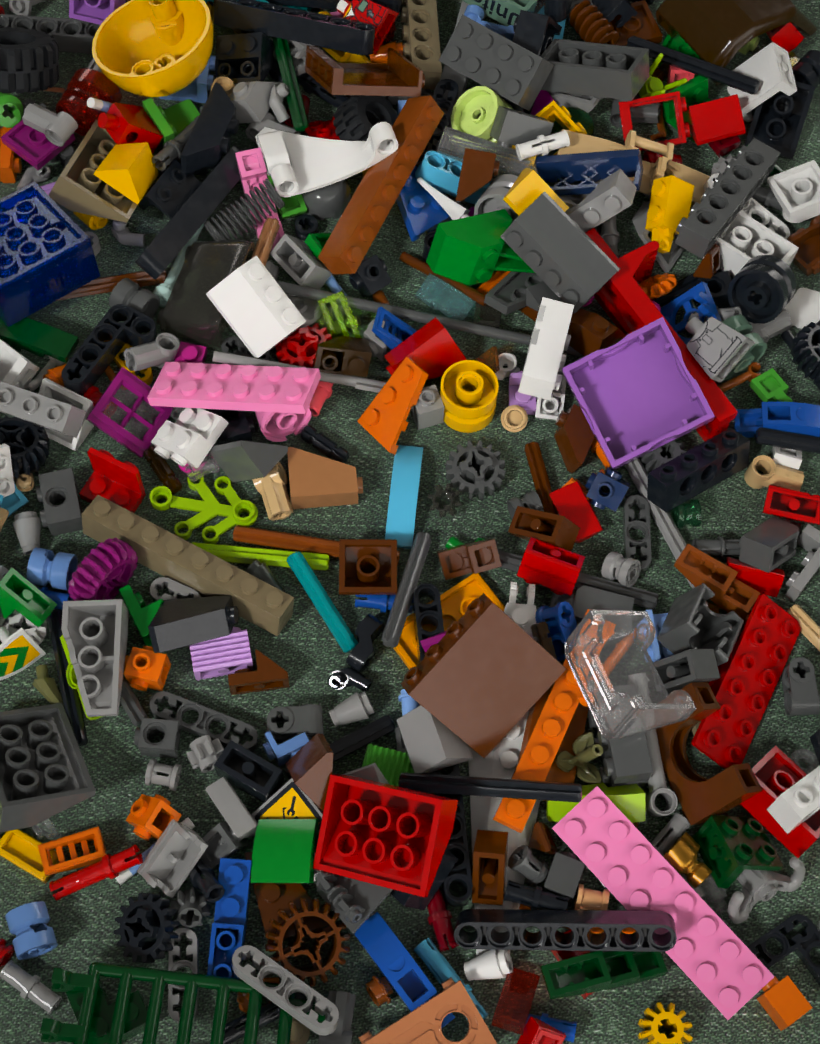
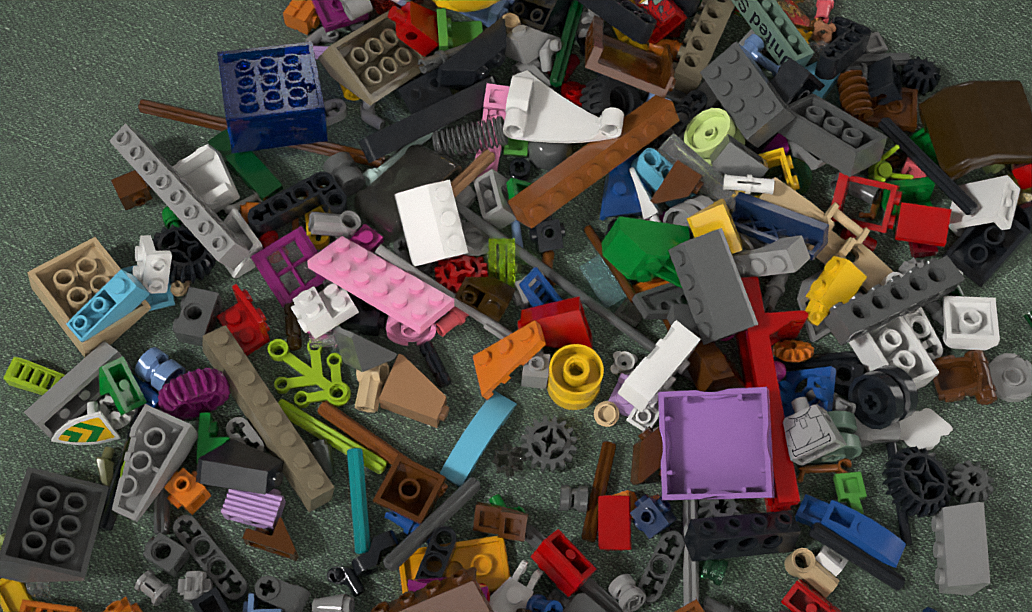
camera: 25 degrees right, 0 degrees up
light grey cone [12,511,41,555] -> none
yellow slope [93,142,159,205] -> none
clear orange slope [475,346,500,373] -> none
reddish brown slope [508,506,580,551] -> none
reddish brown slope [693,243,720,279] -> none

